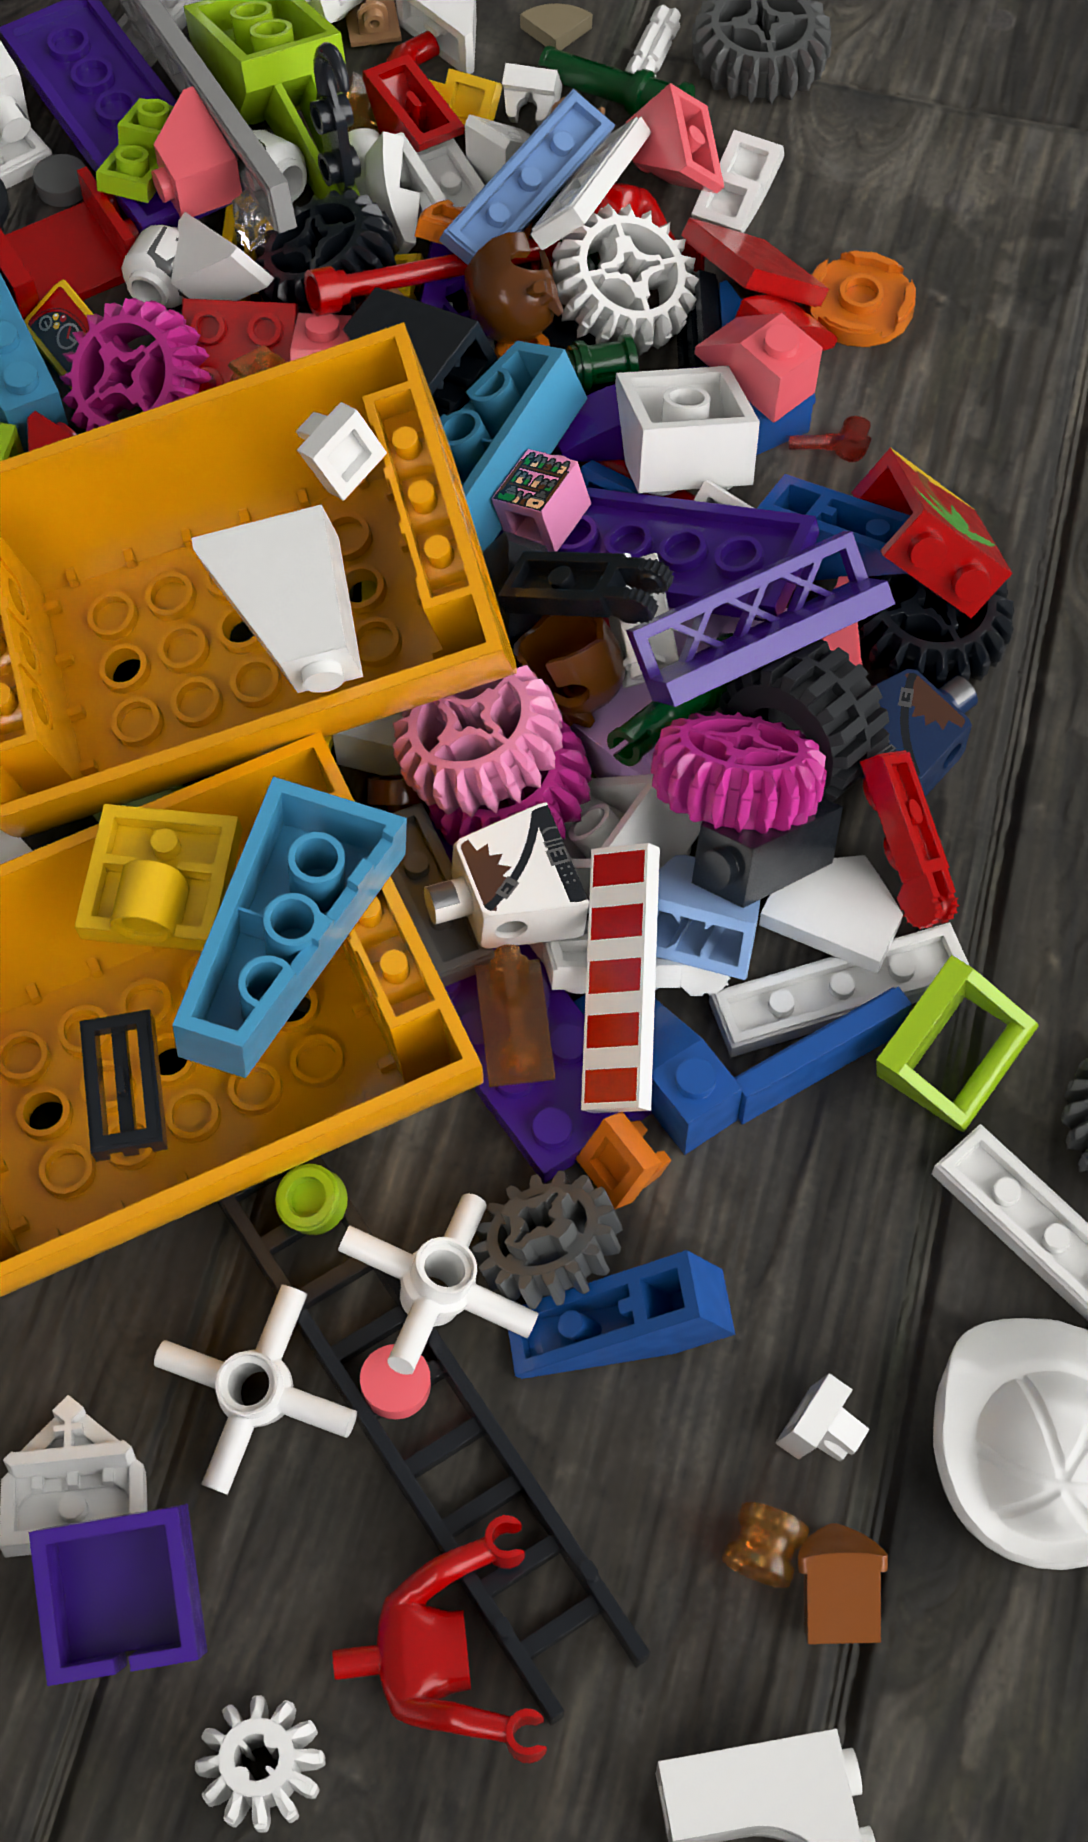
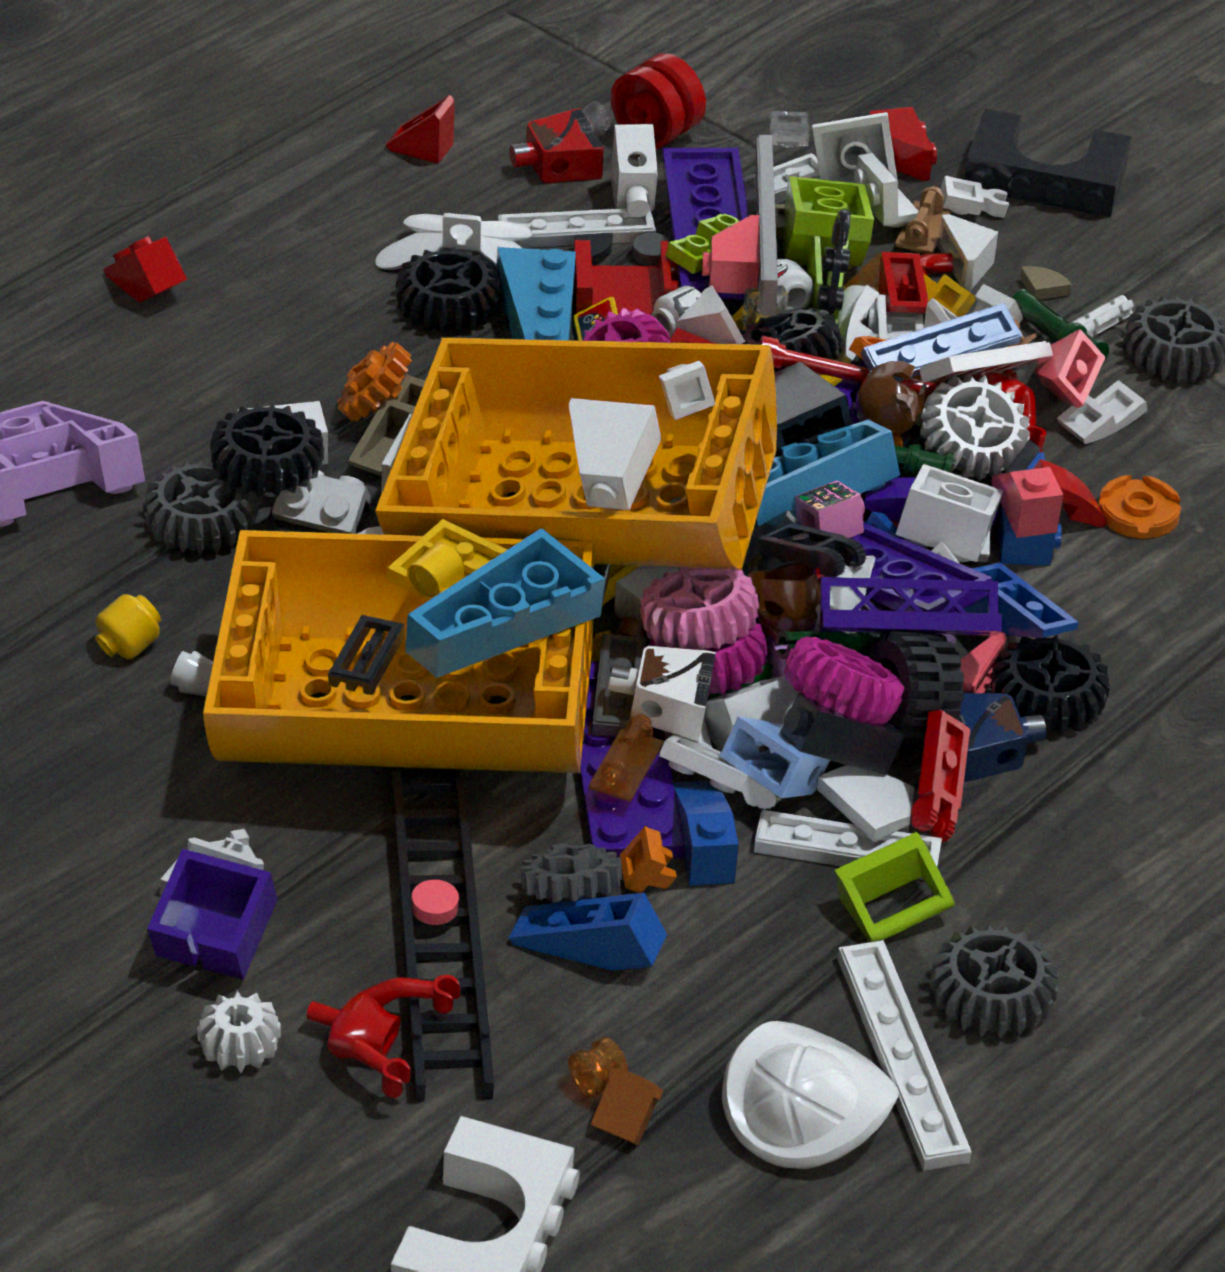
camera: 25 degrees right, 20 degrees down
white bar [154,1284,357,1495] -> none
lime tile [275,1164,348,1235] -> none
white bar [338,1193,539,1375] -> none
tile [581,843,660,1113] -> none
red tile [681,217,830,307] -> none
blue tile [735,986,912,1125] -> none
white tile [775,1373,869,1462] -> none
clear red hand [789,416,872,462] -> none
red panel [851,447,1013,618] -> none

